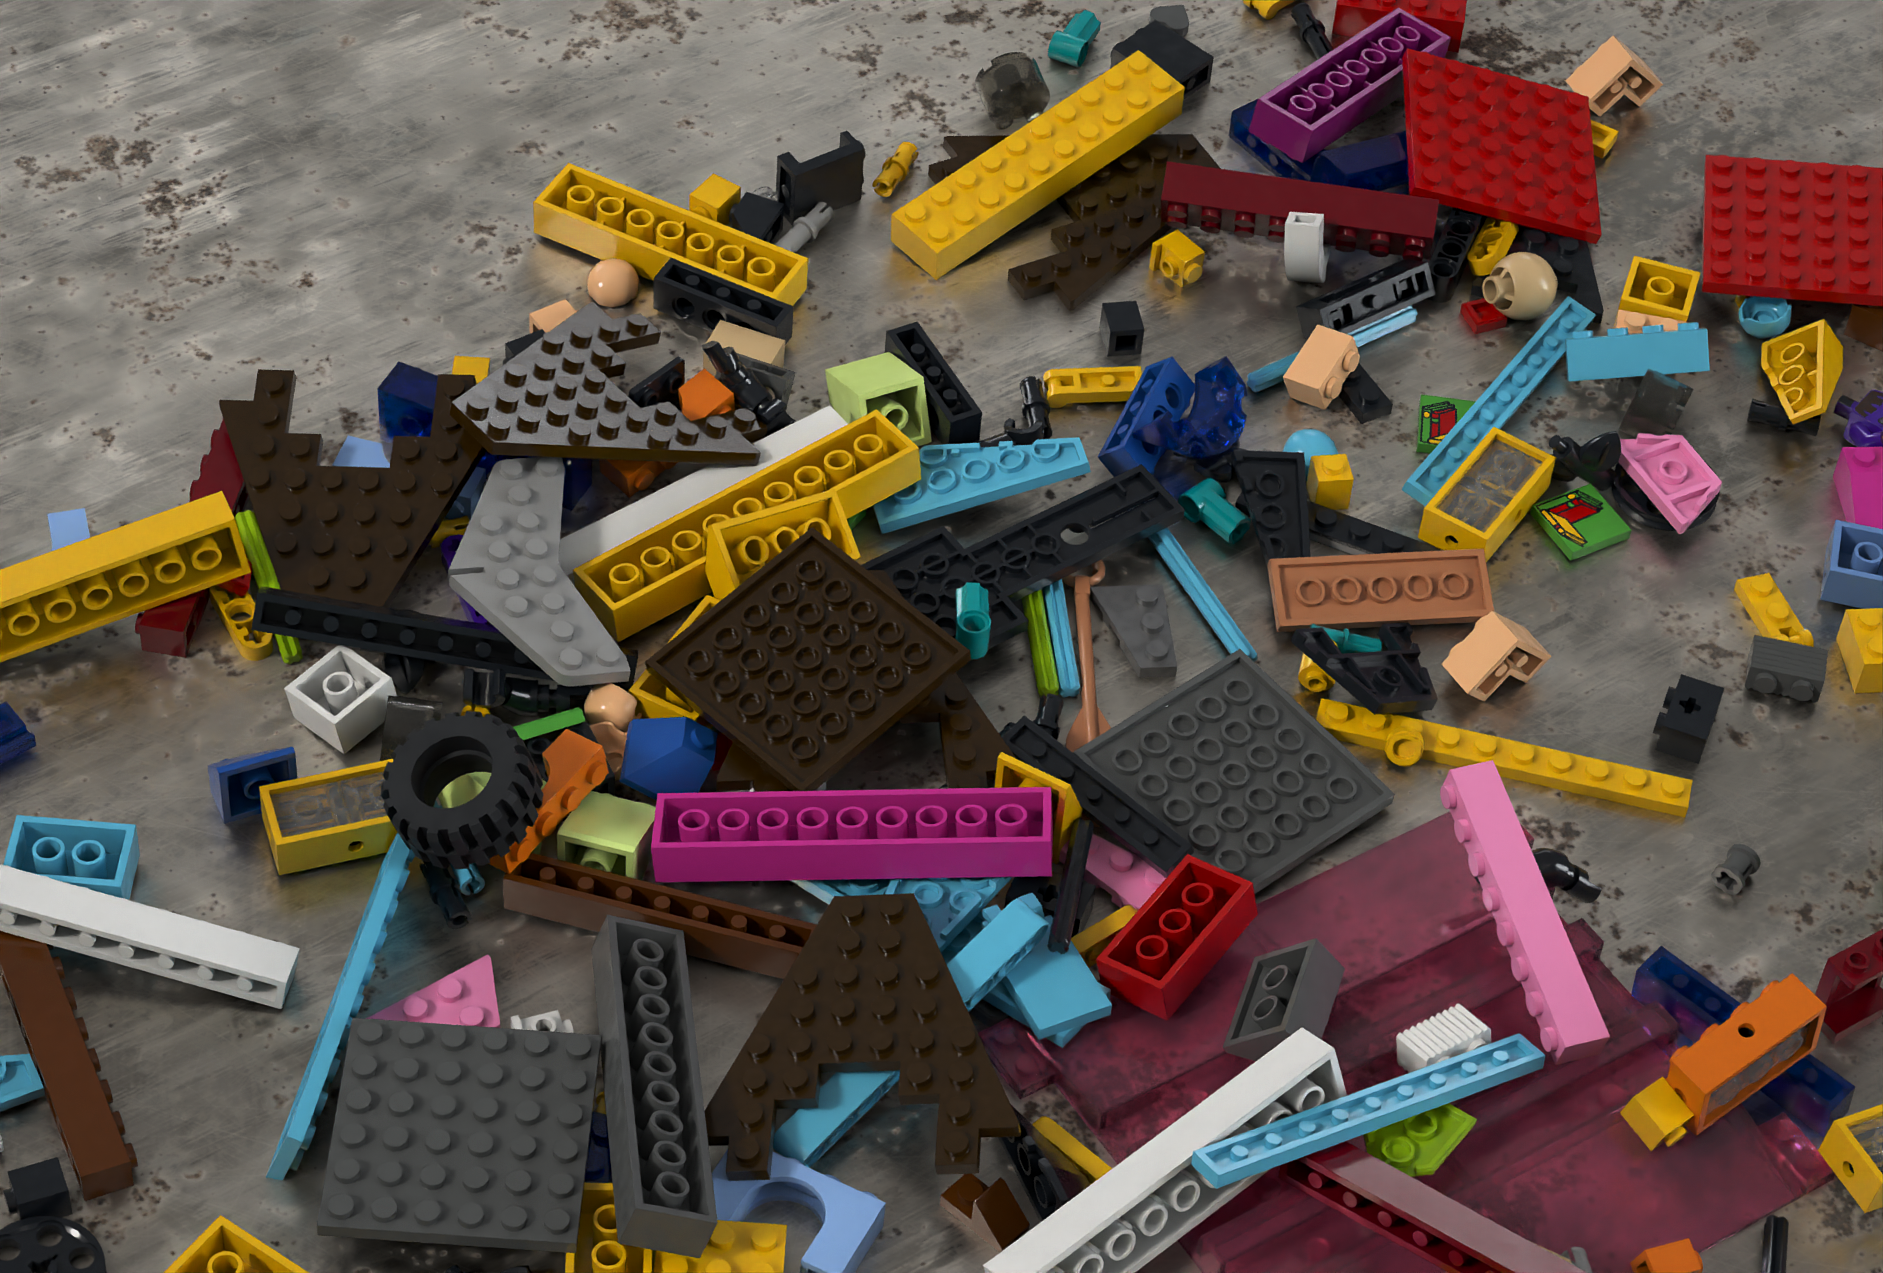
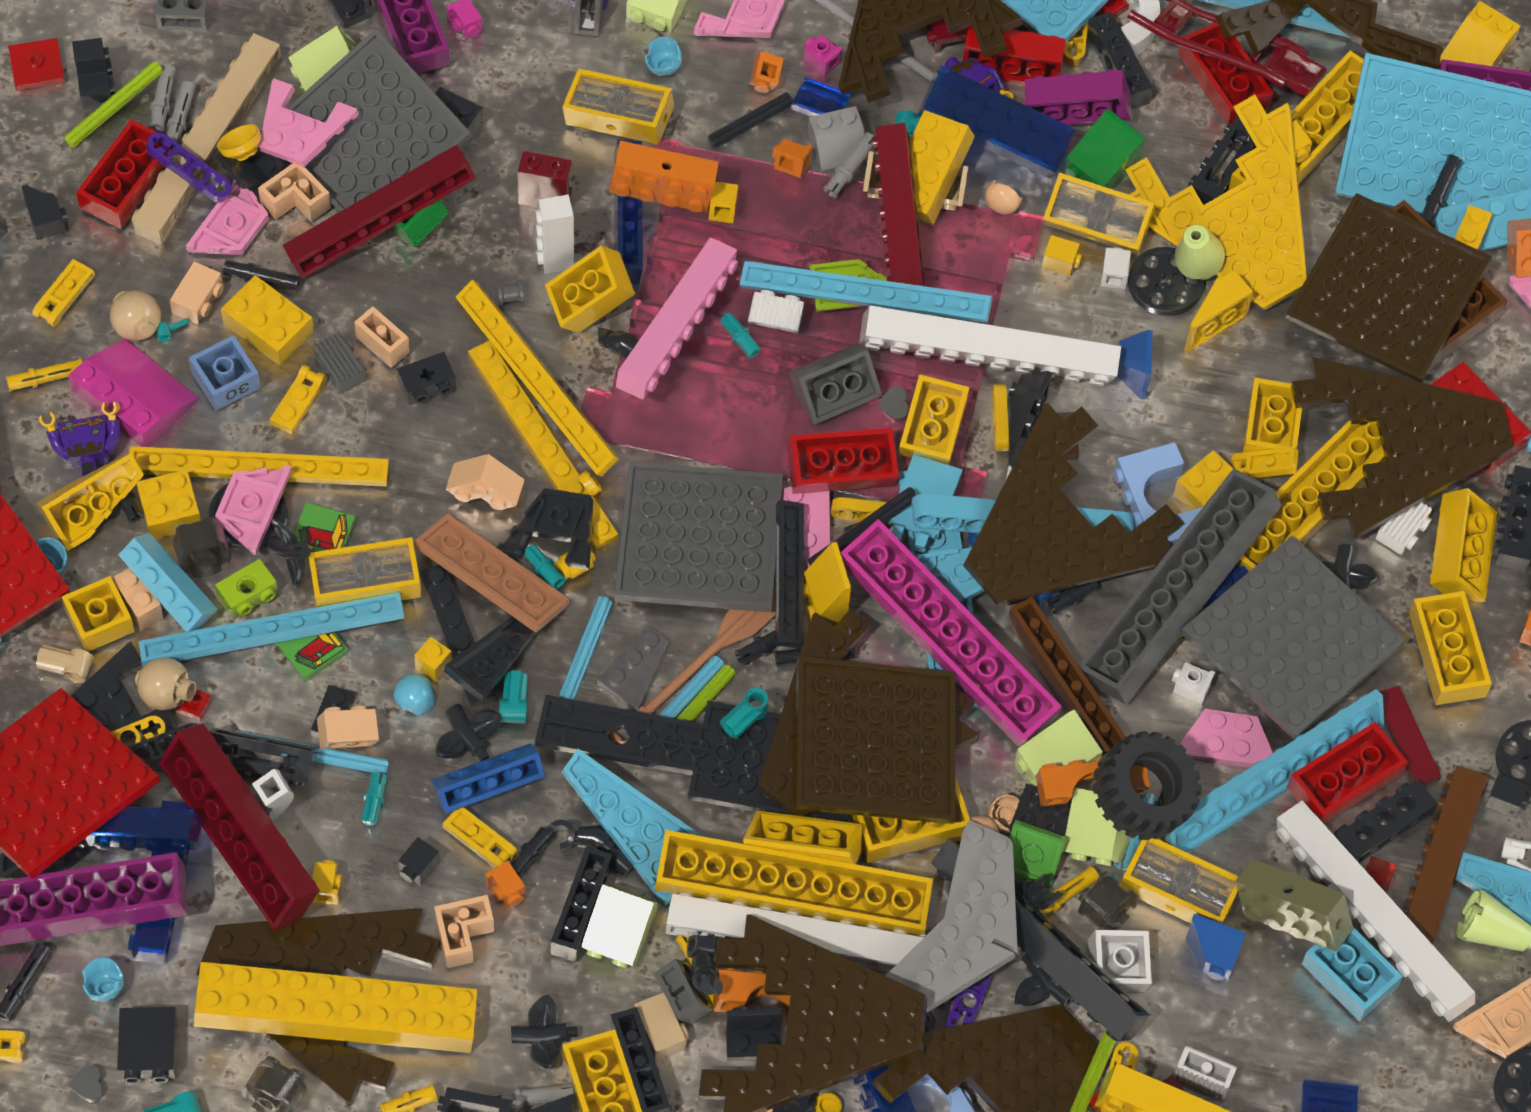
camera: 135 degrees left, 15 degrees up
blue slope [620,717,718,801] -> none
clear blue windscreen [1132,356,1247,459] -> none
none -> tan piece [36,644,94,683]
none -> medium azure hair [82,957,124,1002]
none -> yellow plate [129,446,389,487]
none -> yellow brick [136,469,202,539]
none -> lime brick [215,559,278,620]
none -> light nougat brick [354,306,410,368]
none -> teal axle [361,772,388,826]
none -> light nougat brick [434,895,494,968]
none -> yellow plate [456,279,619,477]
none -> orange brick [485,861,526,907]
none -> black plant [511,994,578,1069]
none -> white wedge [535,195,574,274]
none -> yellow brick [545,245,635,333]
none -> teal axle [720,313,762,359]
none -> dark grey tile [877,386,908,421]
none -> yellow brick [899,374,969,465]
none -> white brick [1174,1045,1237,1100]
none -> olive brick [1235,859,1353,951]
none -> red brick [1287,721,1408,825]
none -> black brick [1334,779,1438,864]
none -> clear red panel [1365,856,1396,894]
none -> dark red tile [1380,685,1441,785]

